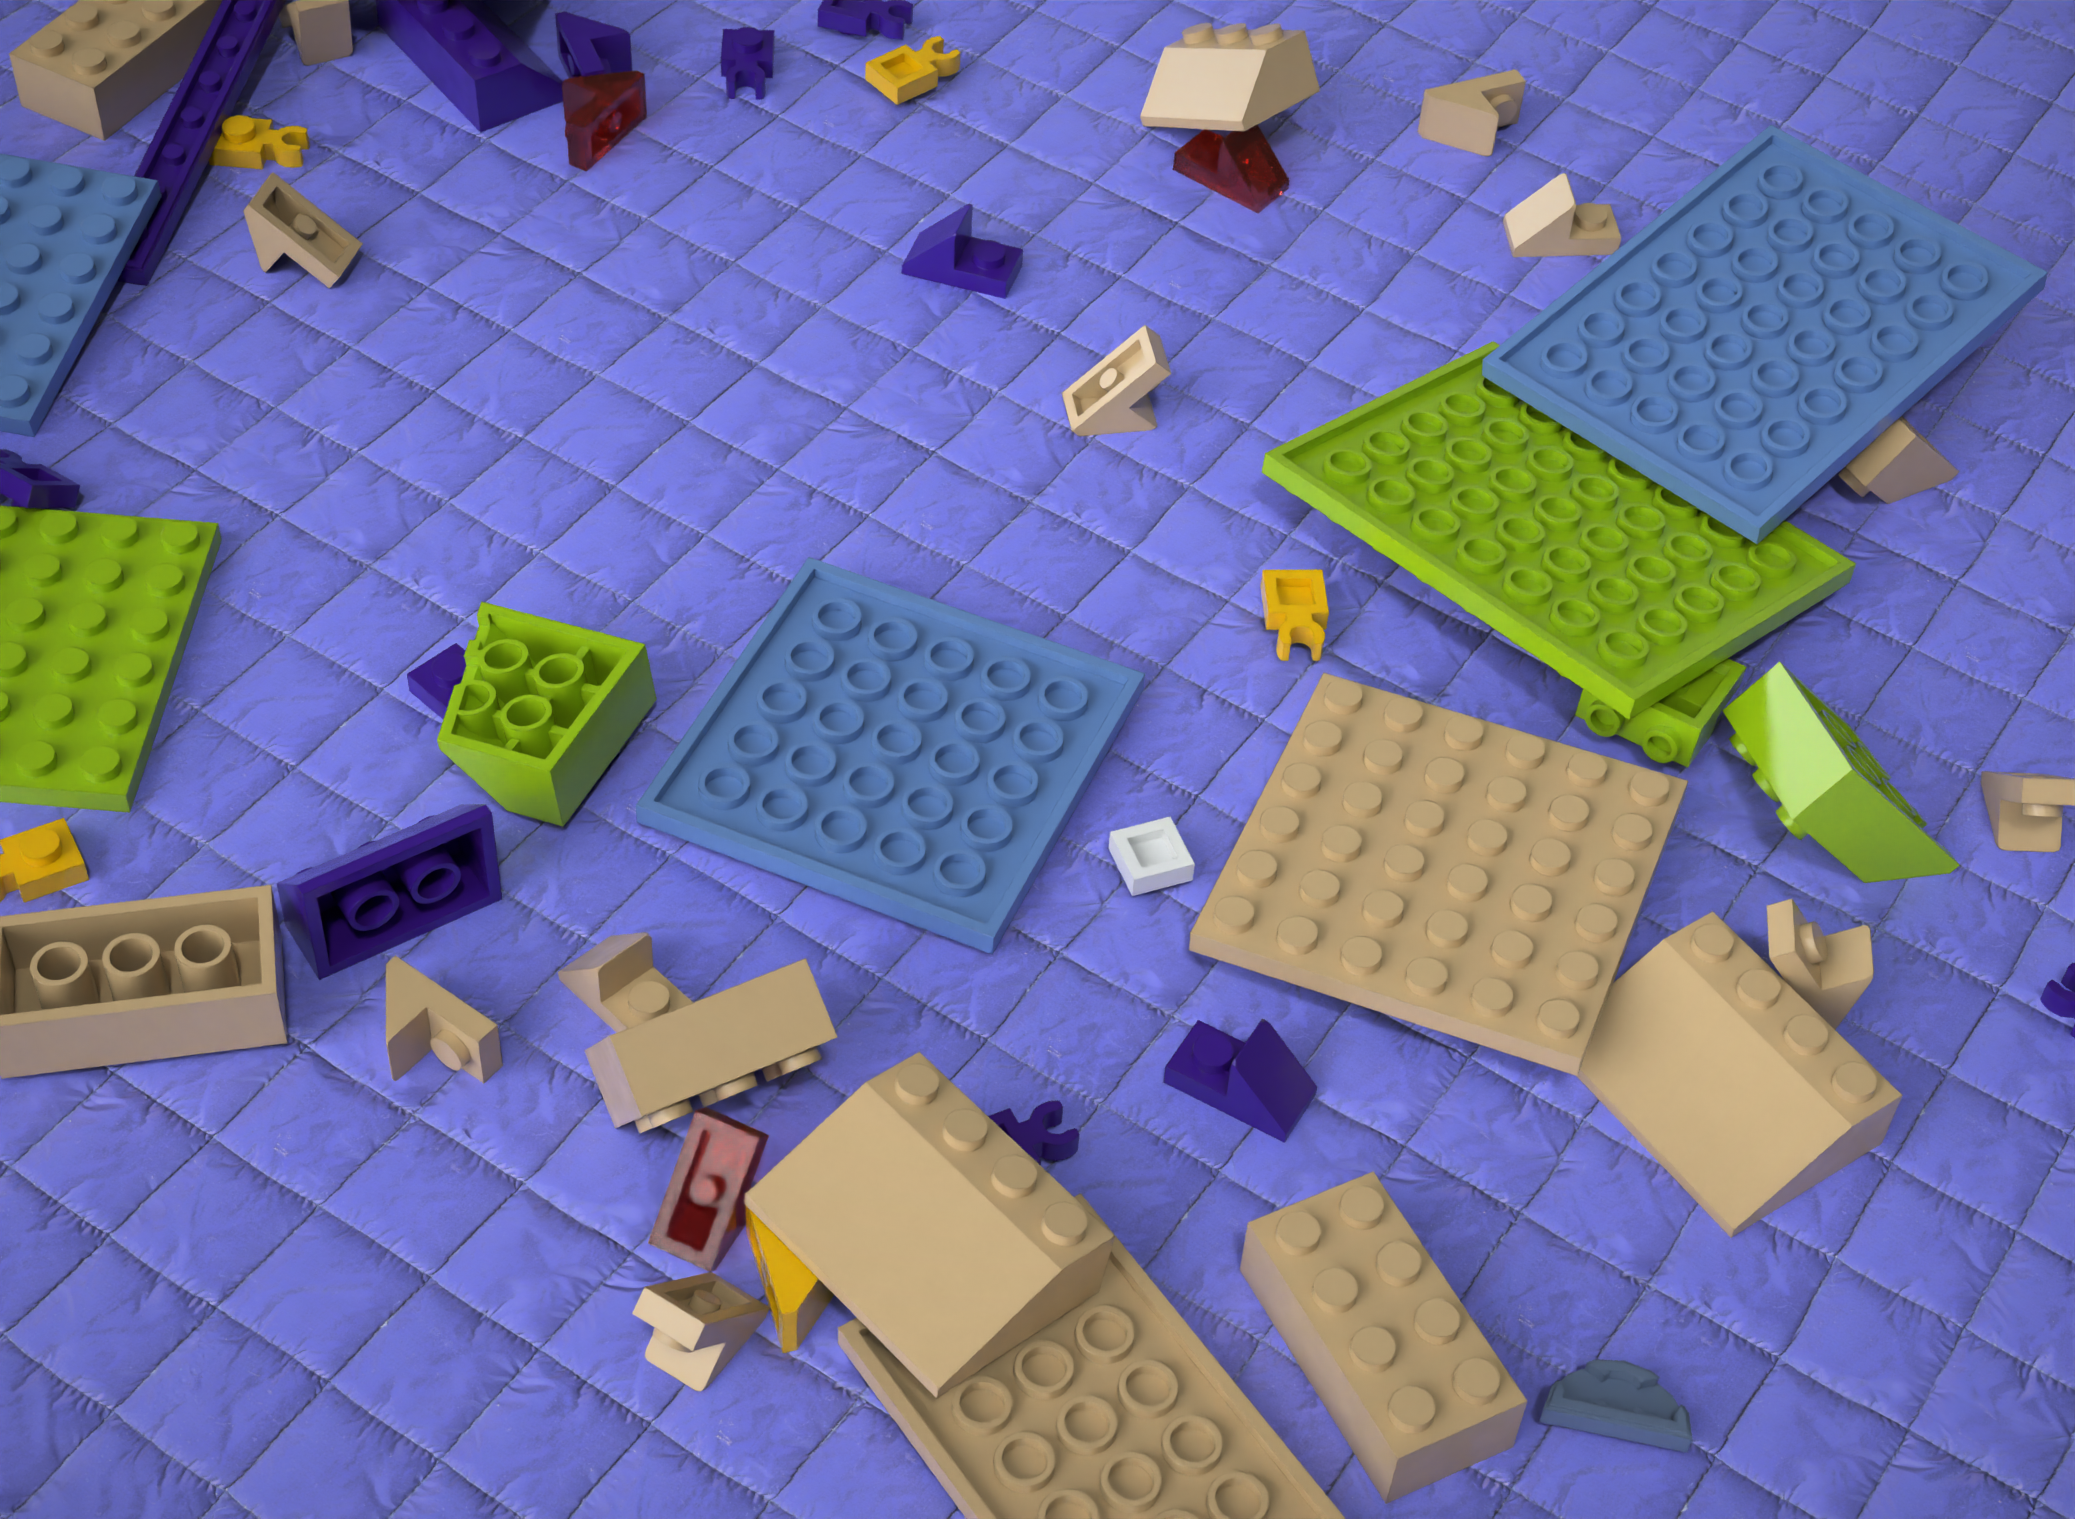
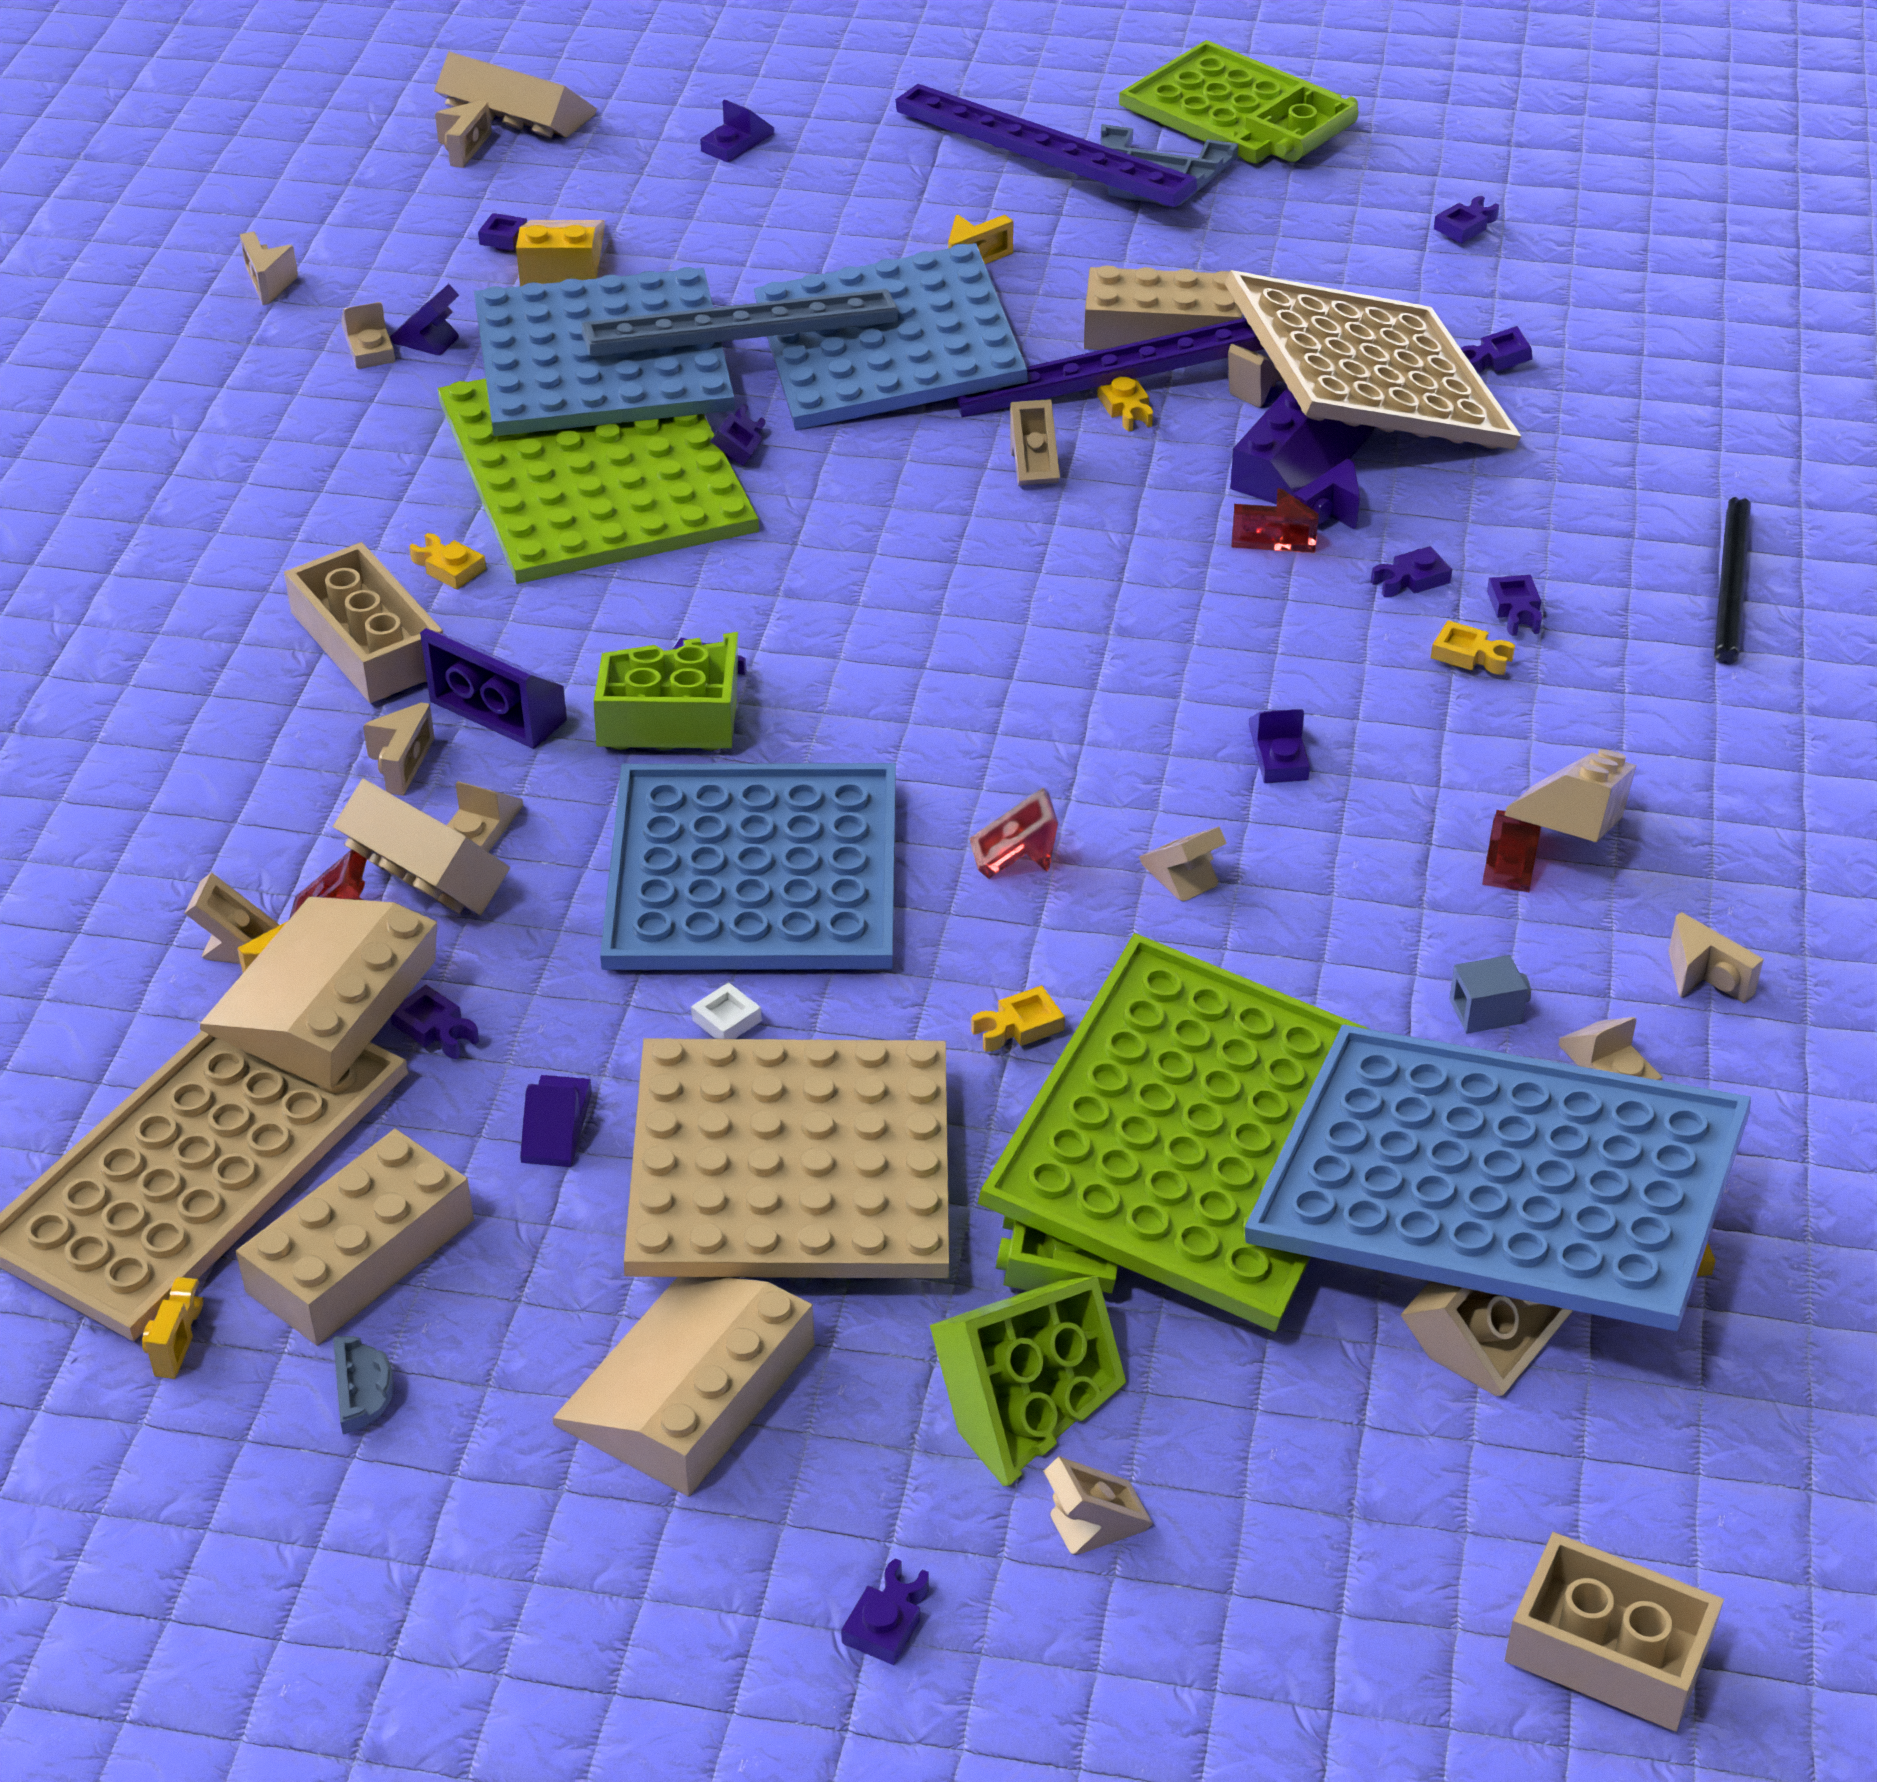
camera: 70 degrees right, 5 degrees down
tan slope [1767,899,1874,1030] -> none
none -> clear red slope [969,788,1058,879]
none -> sand blue brick [1449,955,1531,1034]

